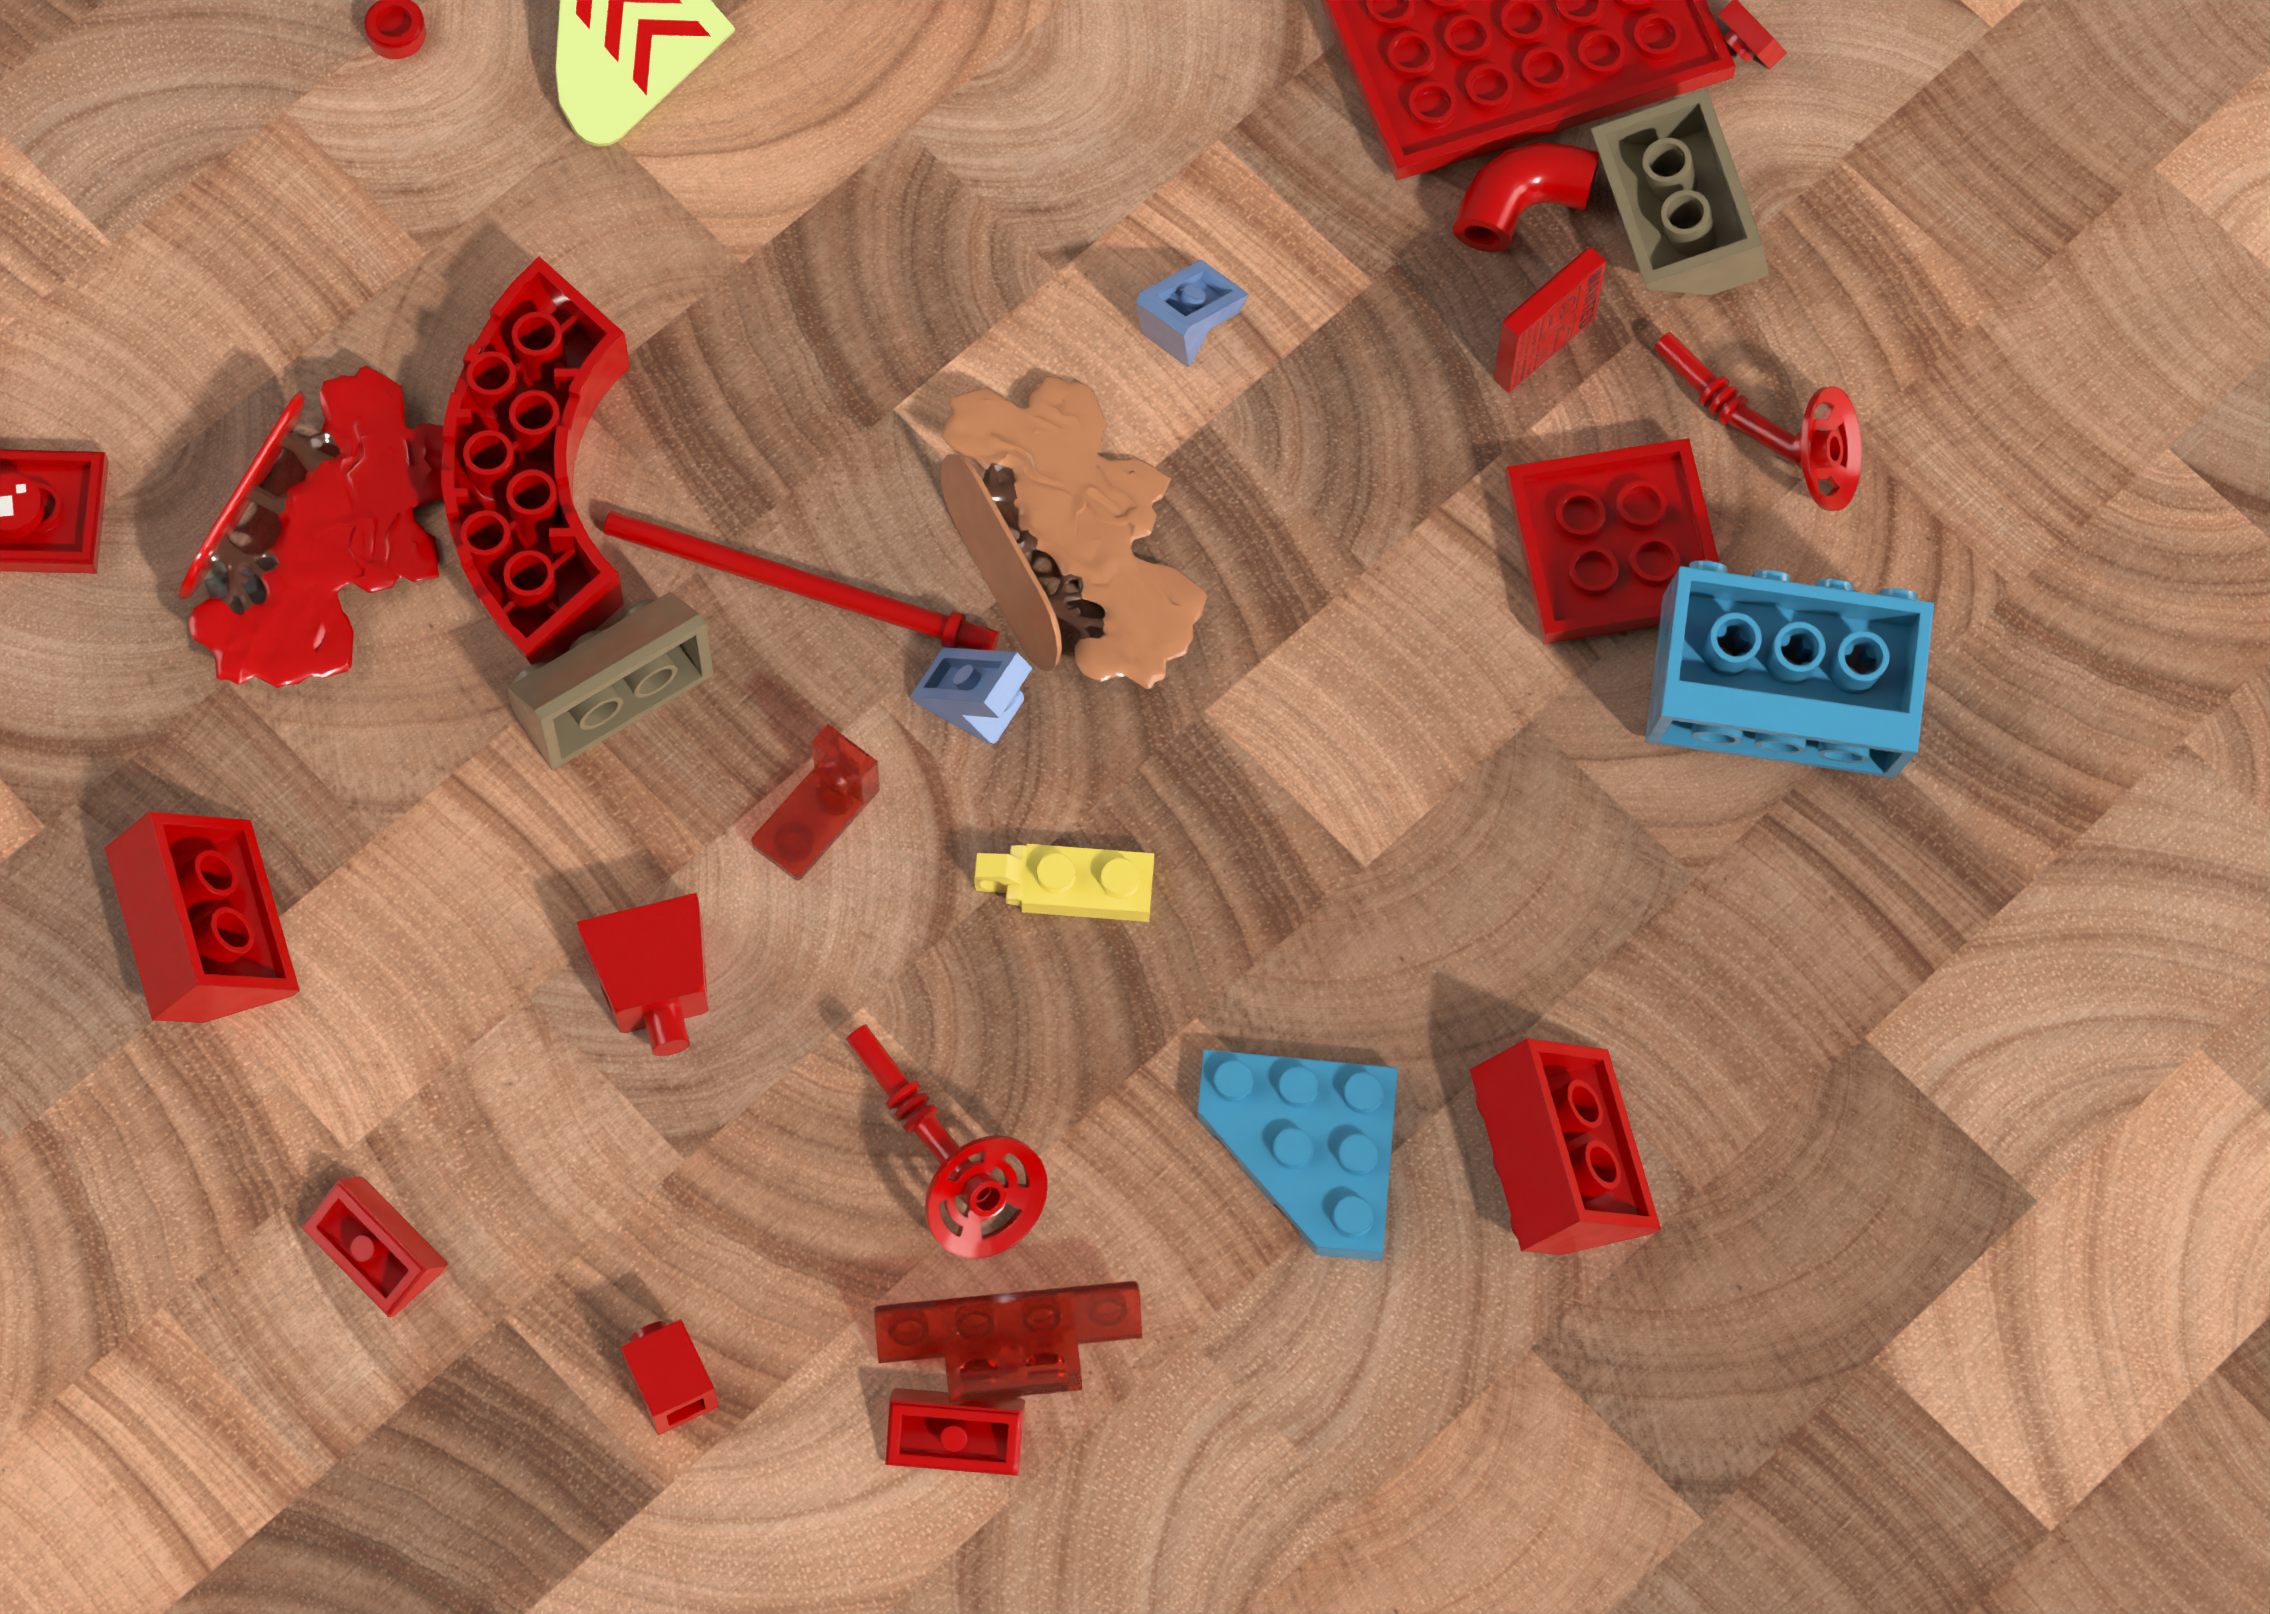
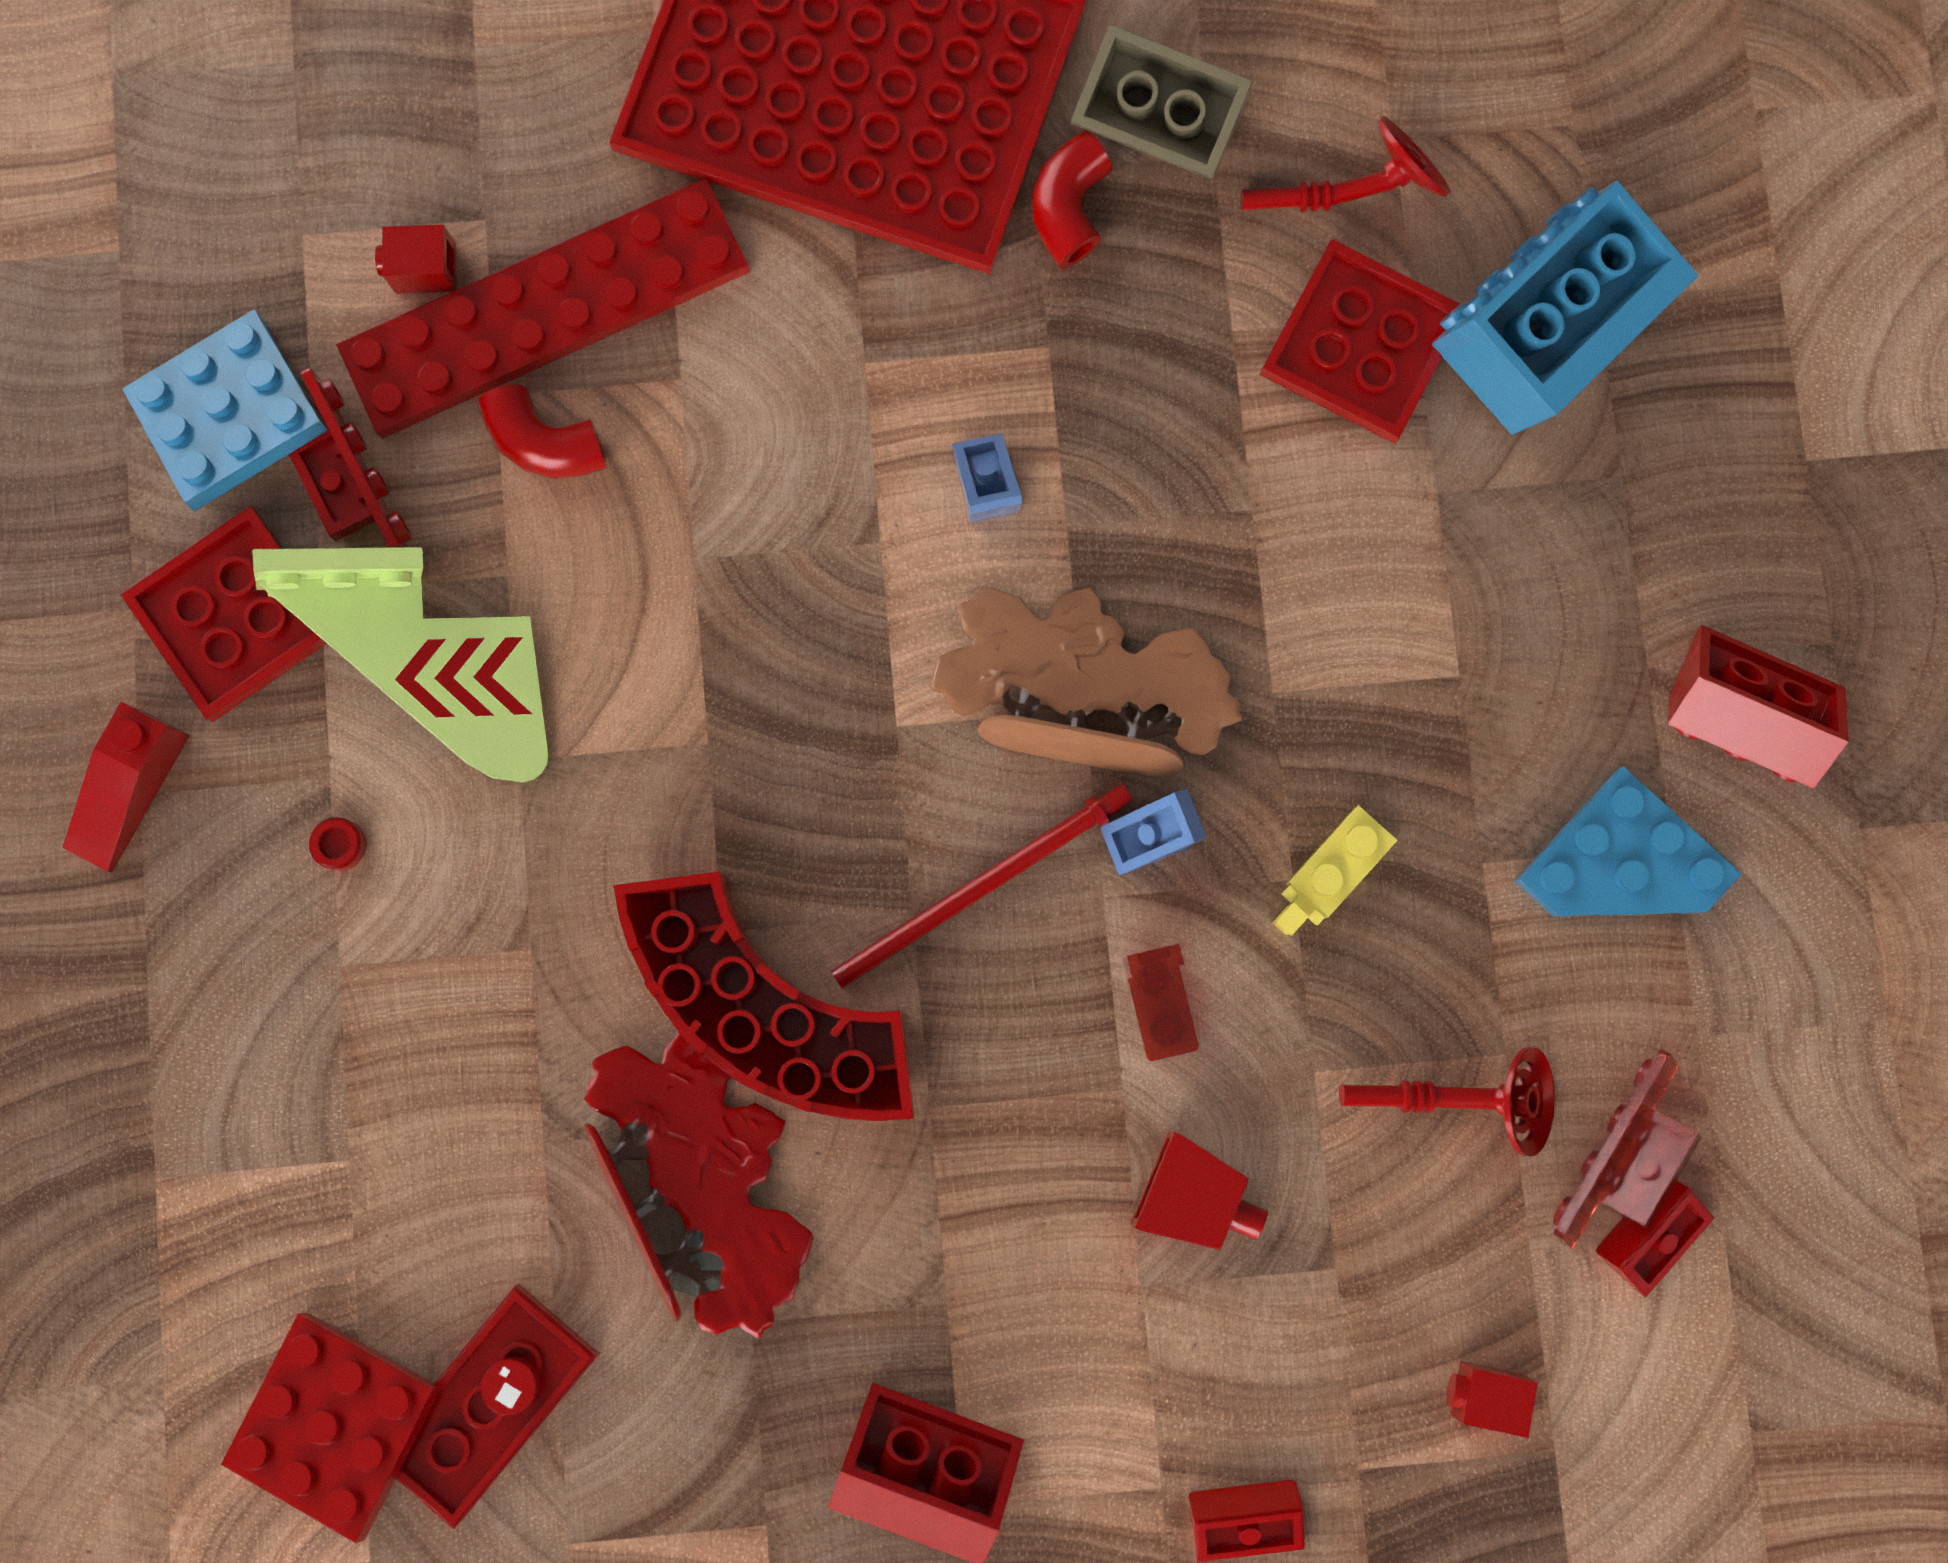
camera: 50 degrees left, 15 degrees up
dark tan slope [507,592,714,771] -> none
red tile [1494,247,1606,393] -> none

